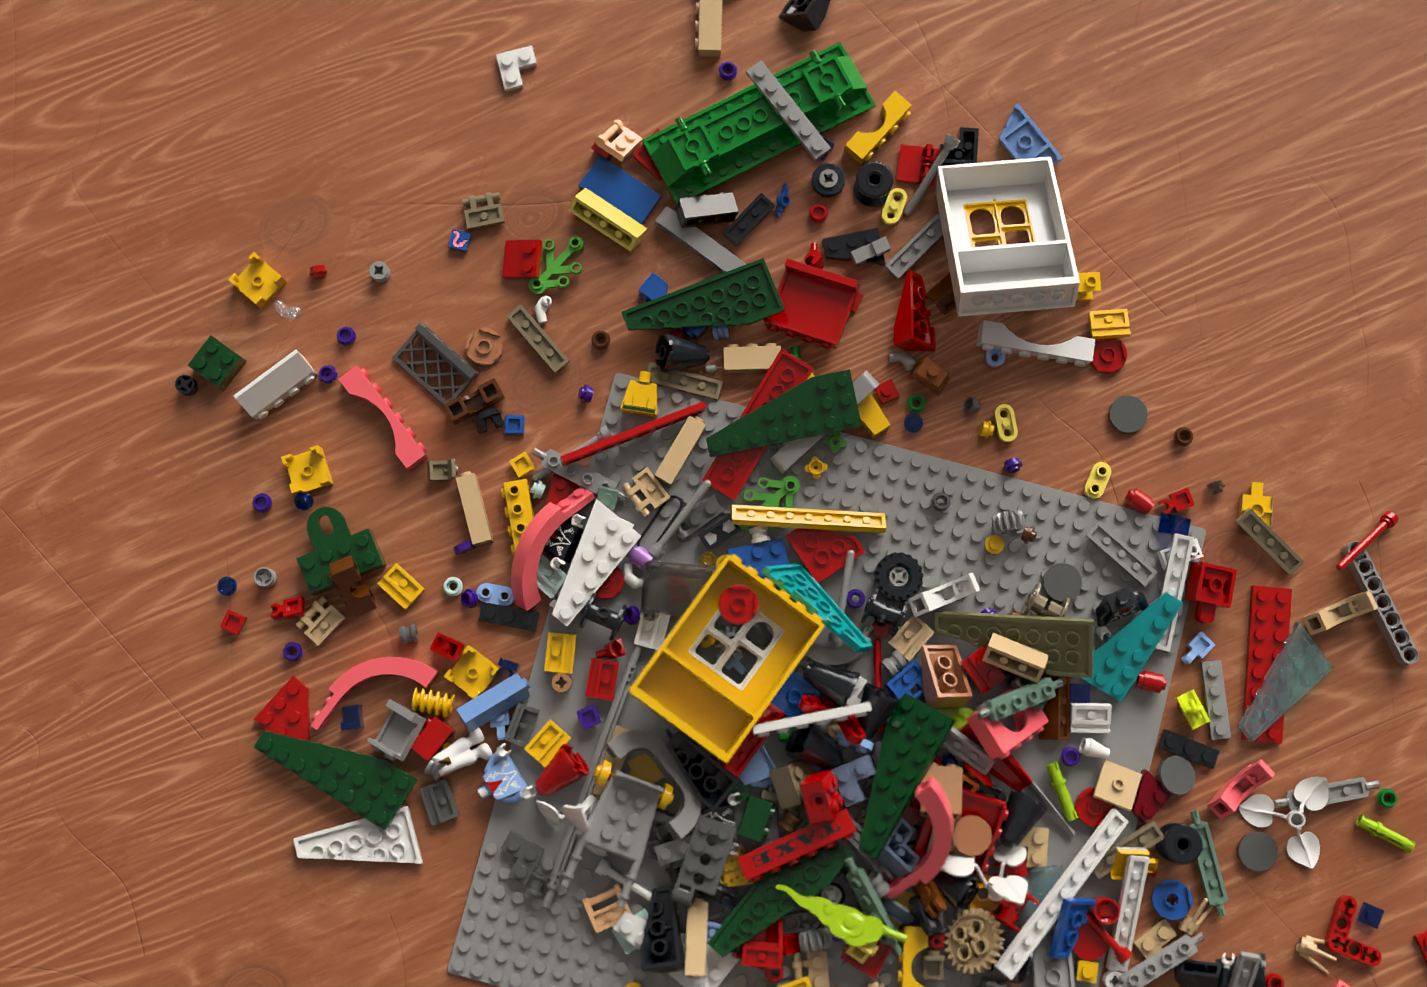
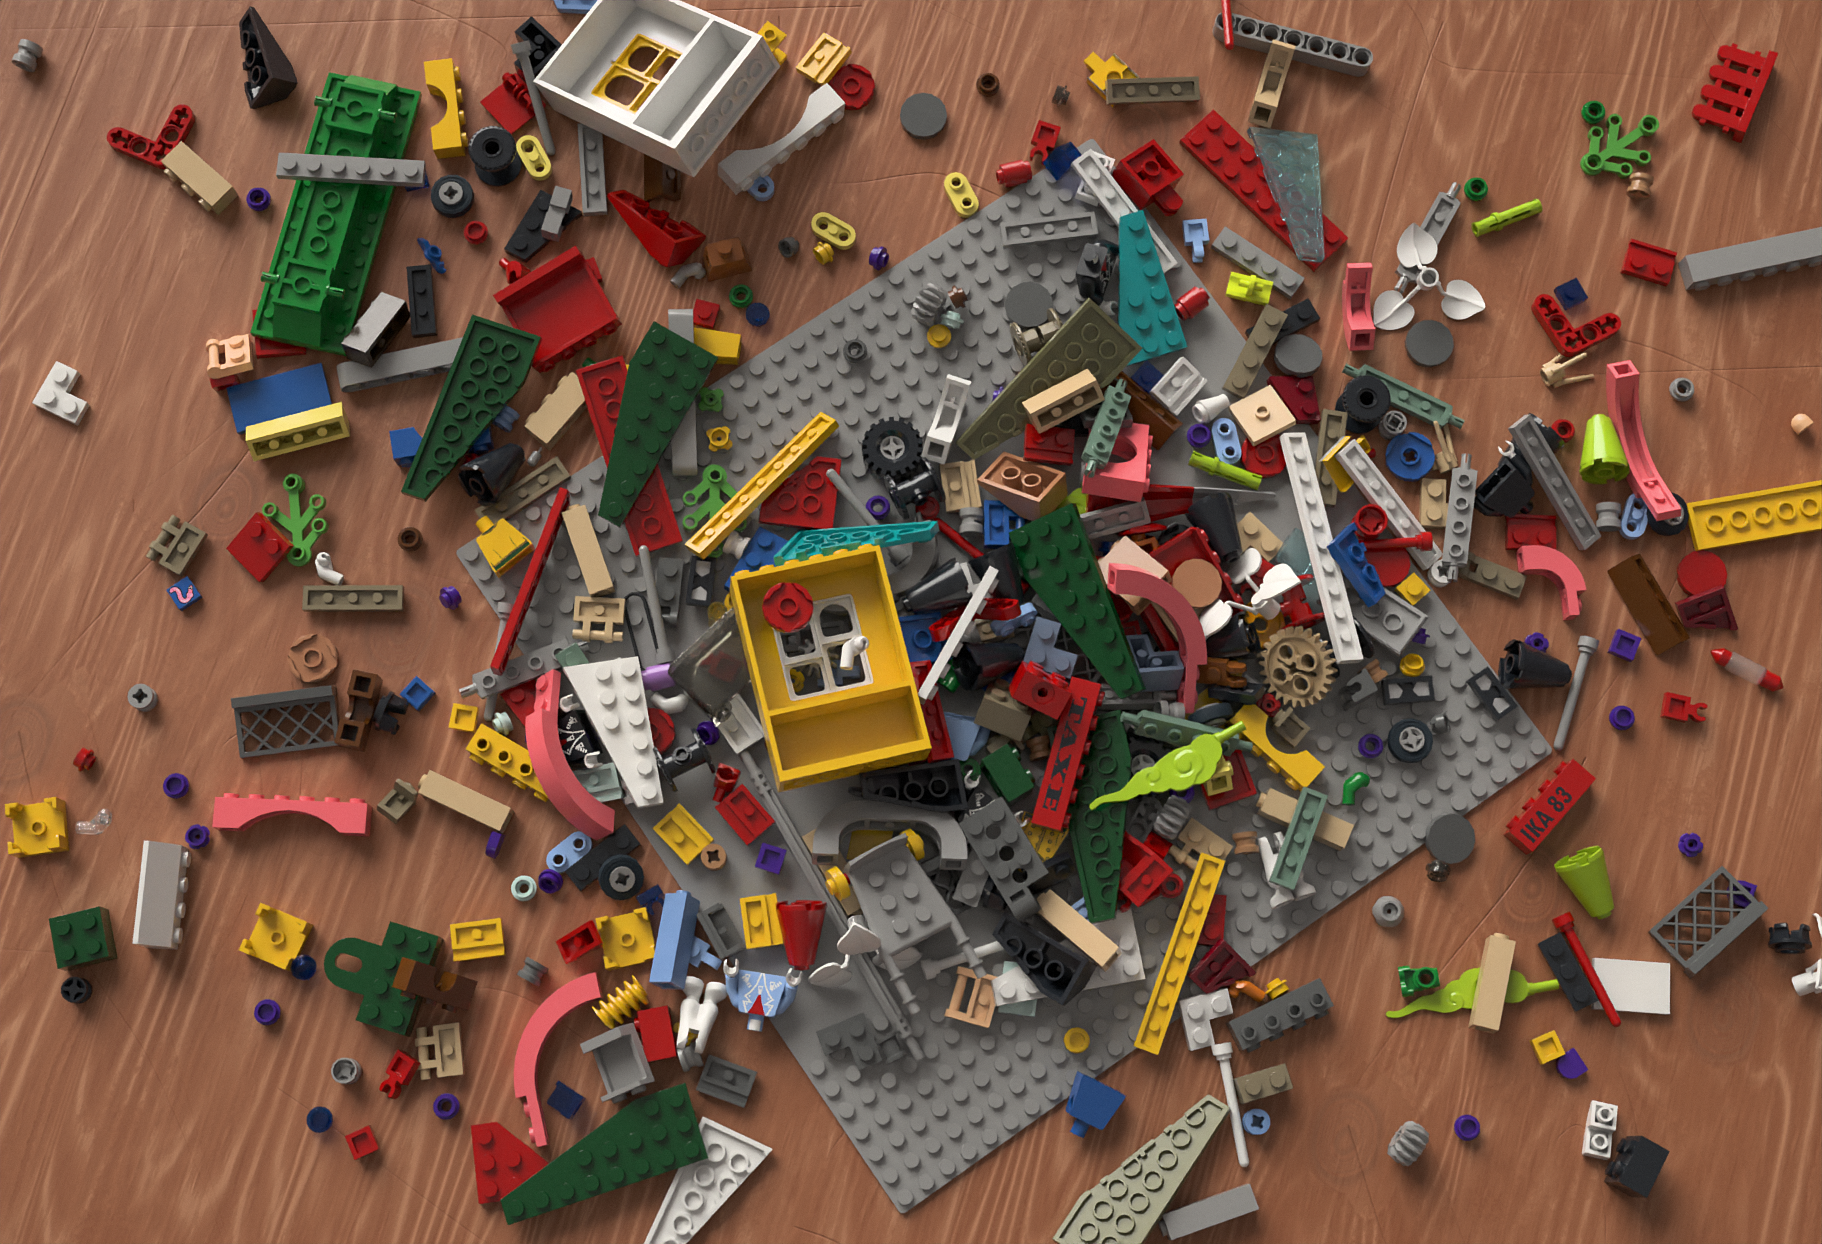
camera: 55 degrees left, 5 degrees down
none -> black wheel [598,854,644,900]
none -> white arm [840,636,869,670]
none -> light aqua plate [940,311,964,329]
none -> light blue plate [1210,418,1241,466]
none -> dark tan plate [1222,304,1288,399]
none -> light grey wheel [1378,411,1407,441]

